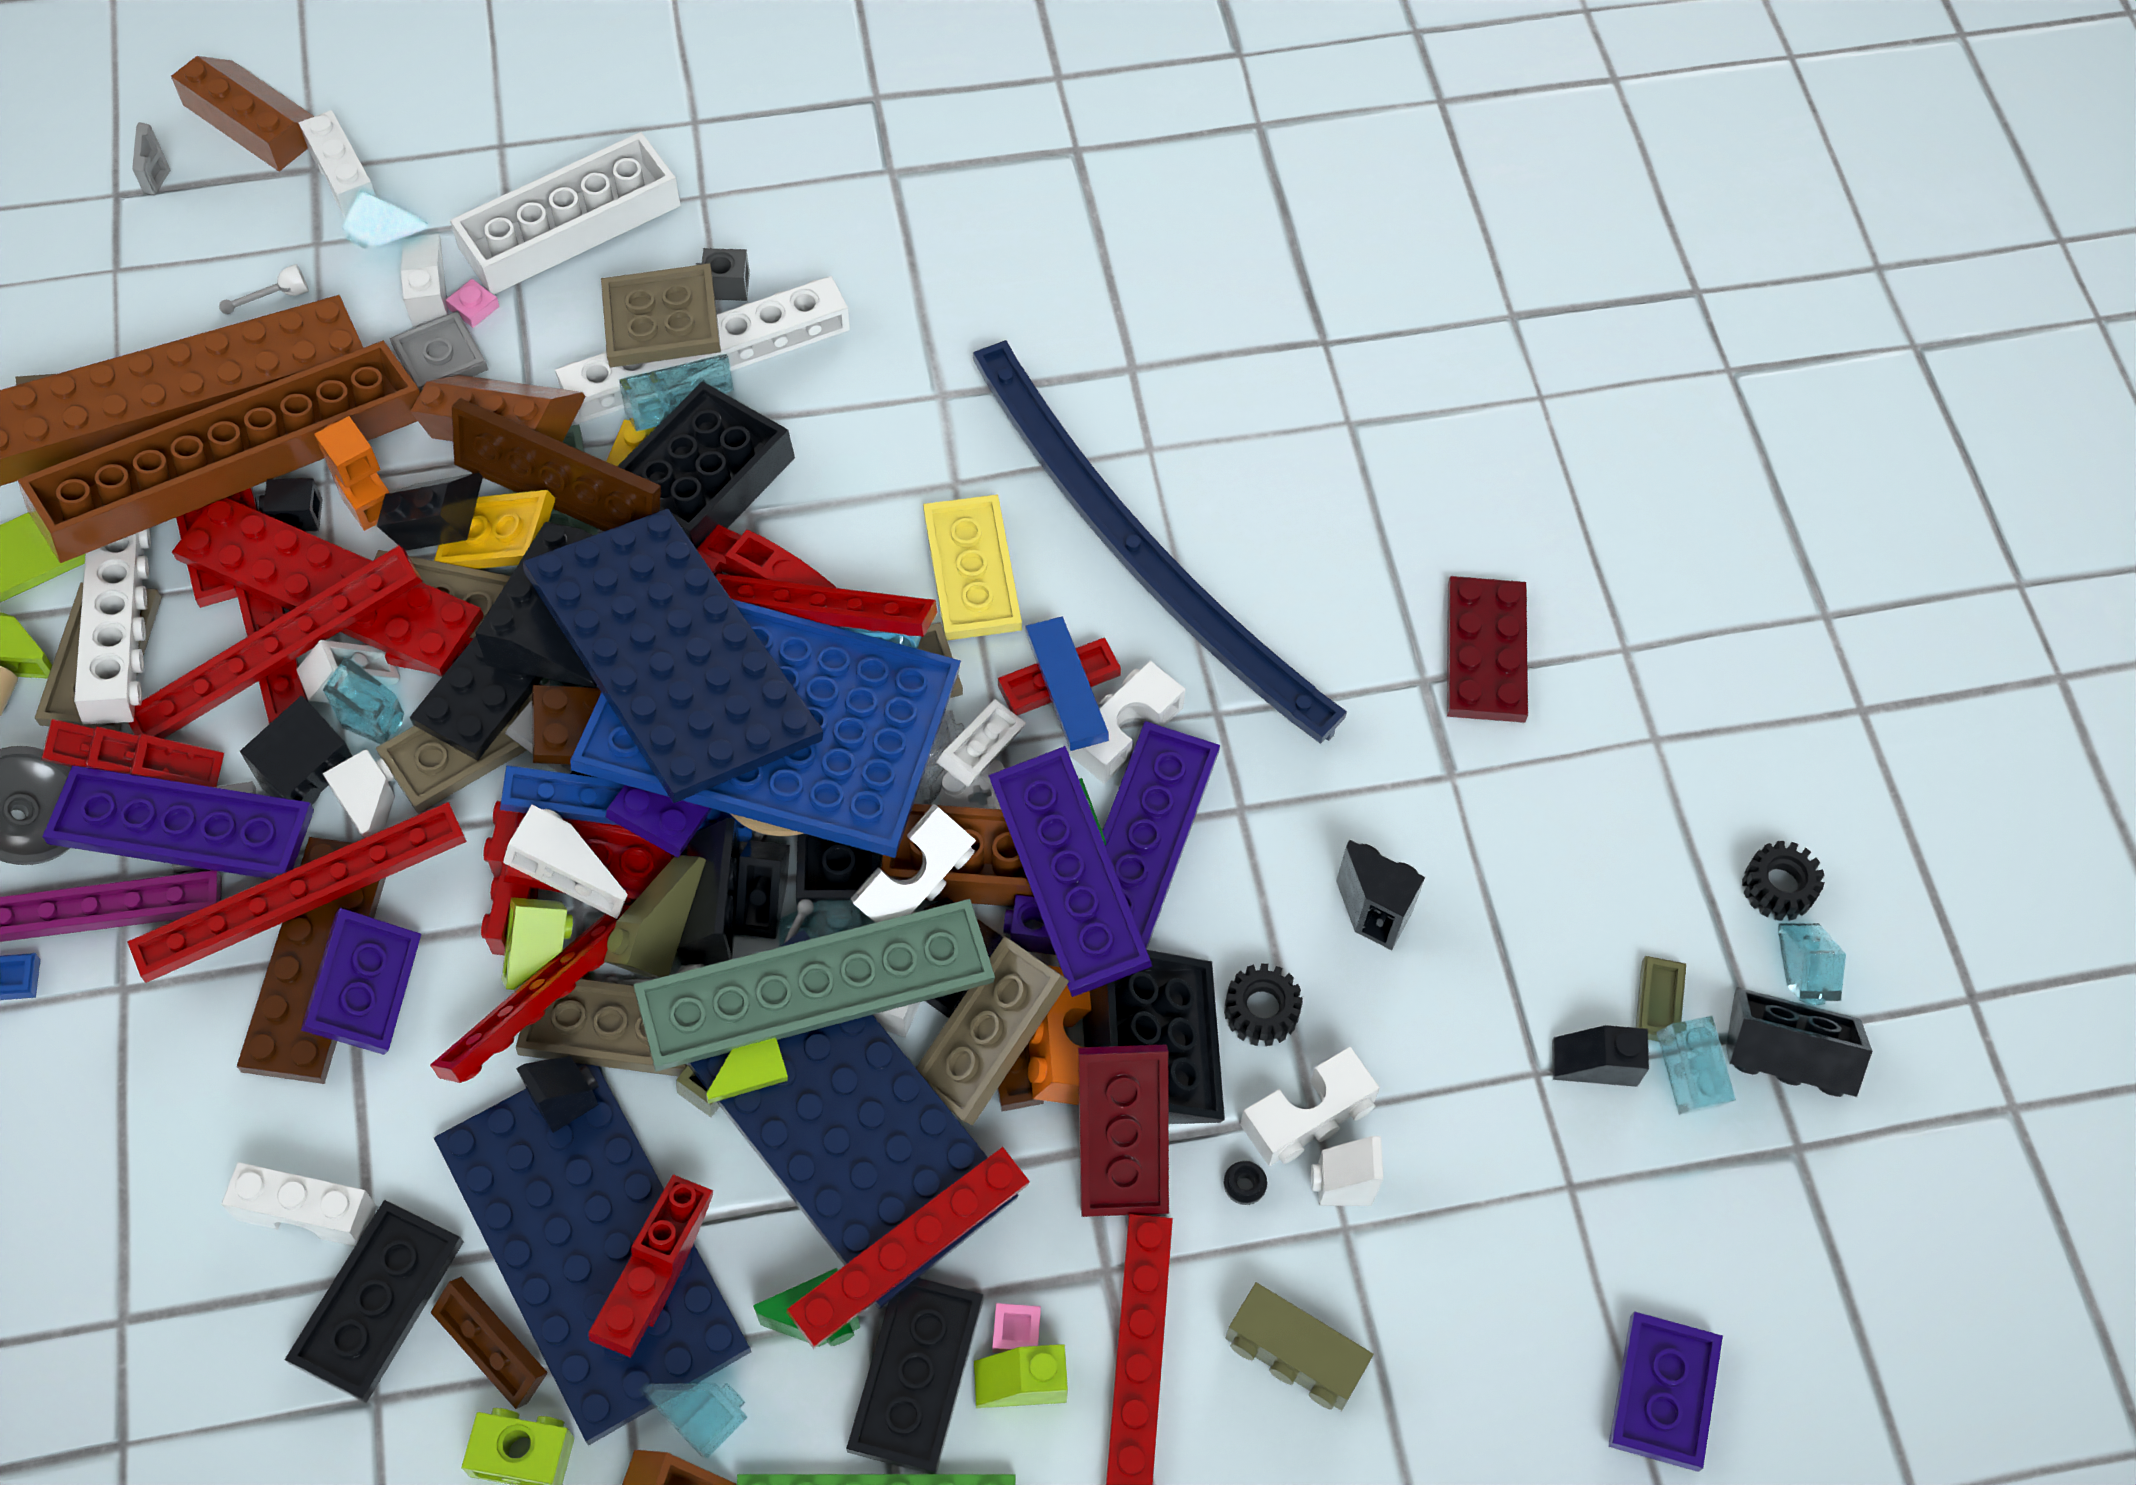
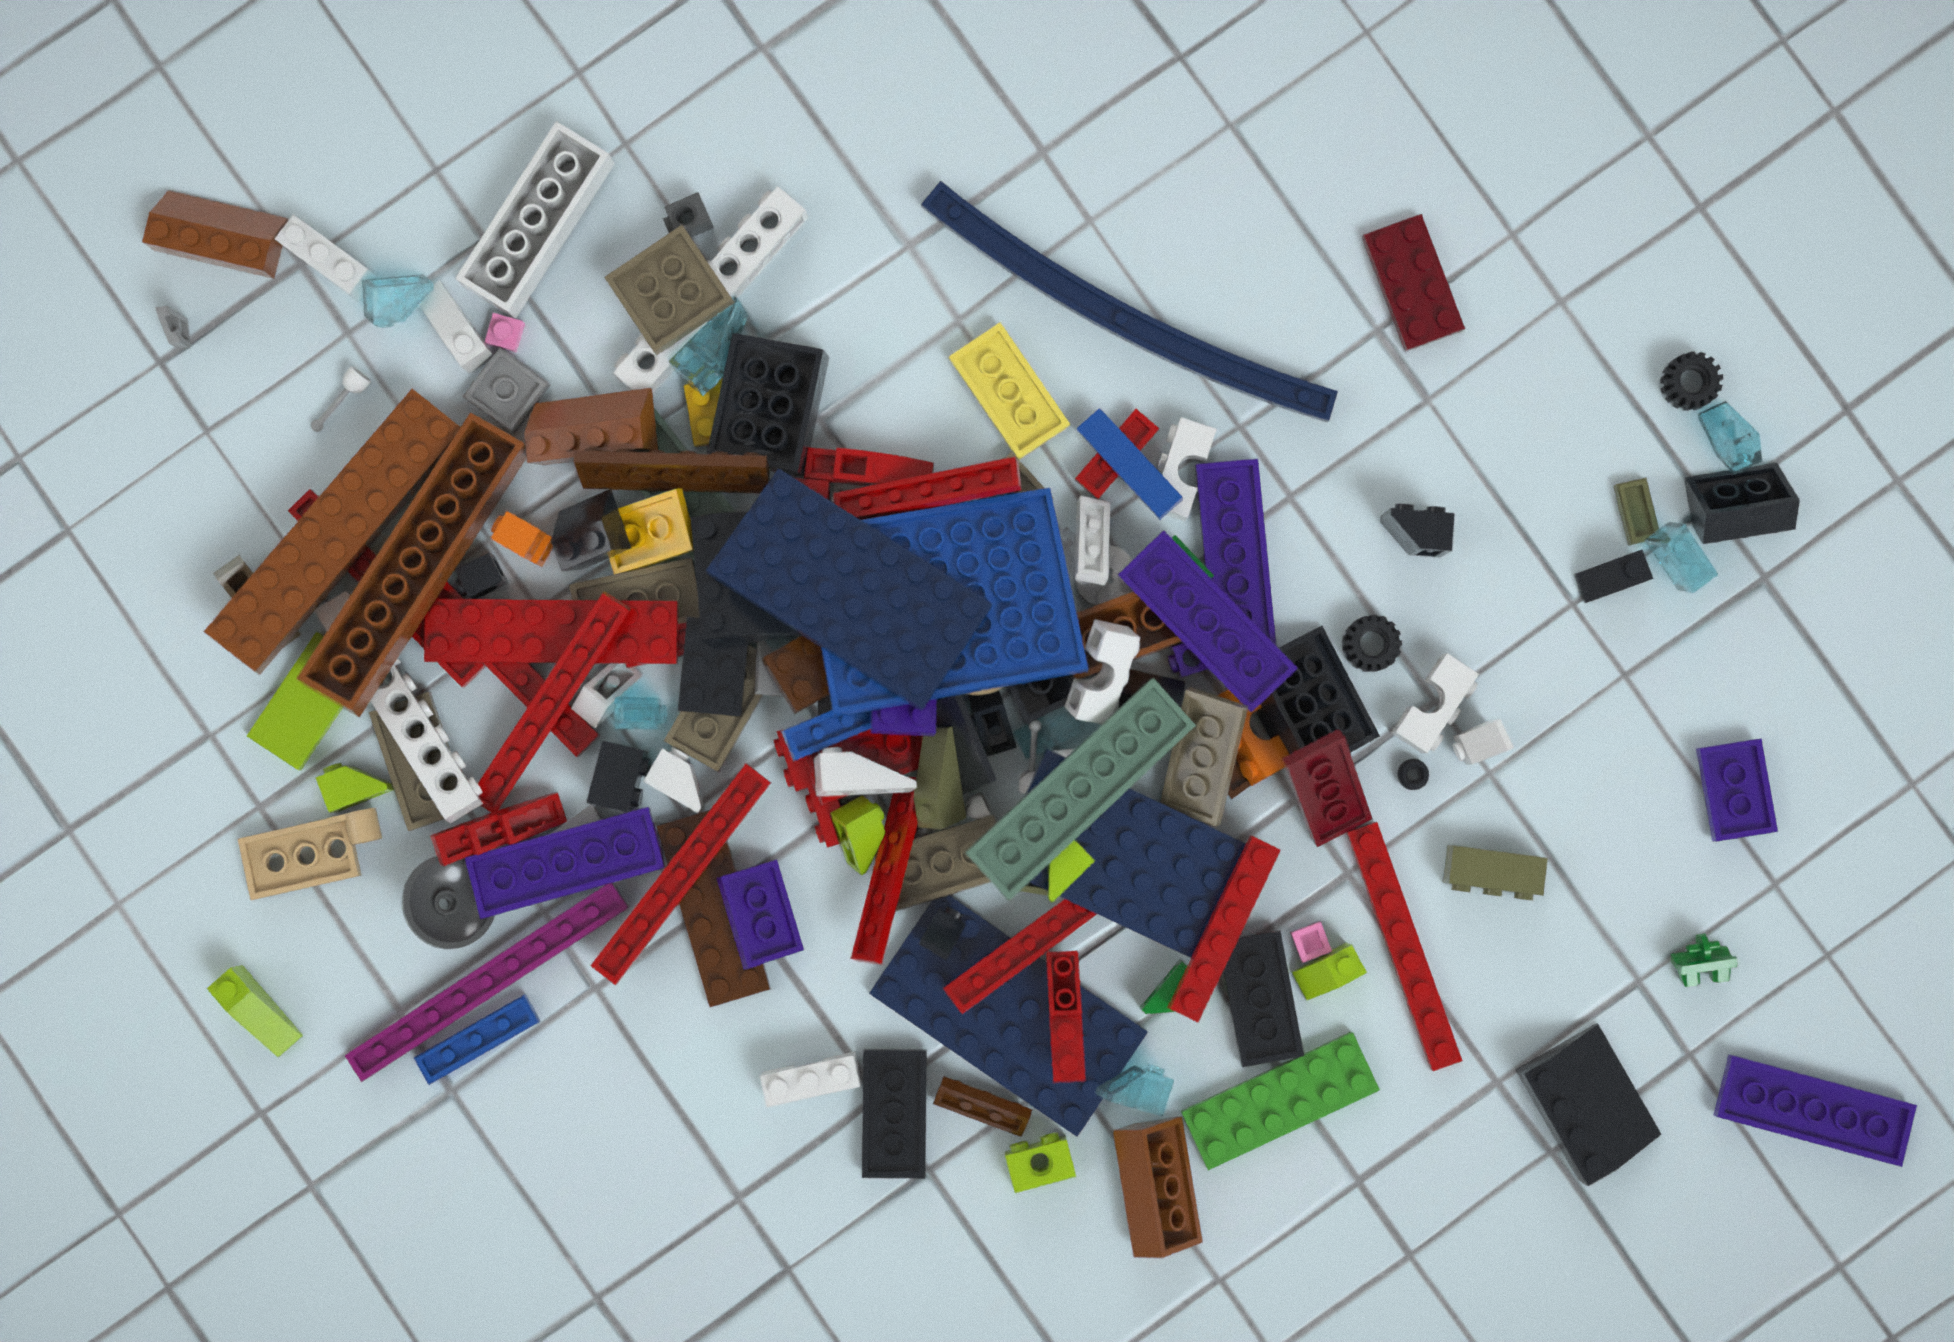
camera: 20 degrees left, 25 degrees up
none -> red plate [943,899,1097,1014]

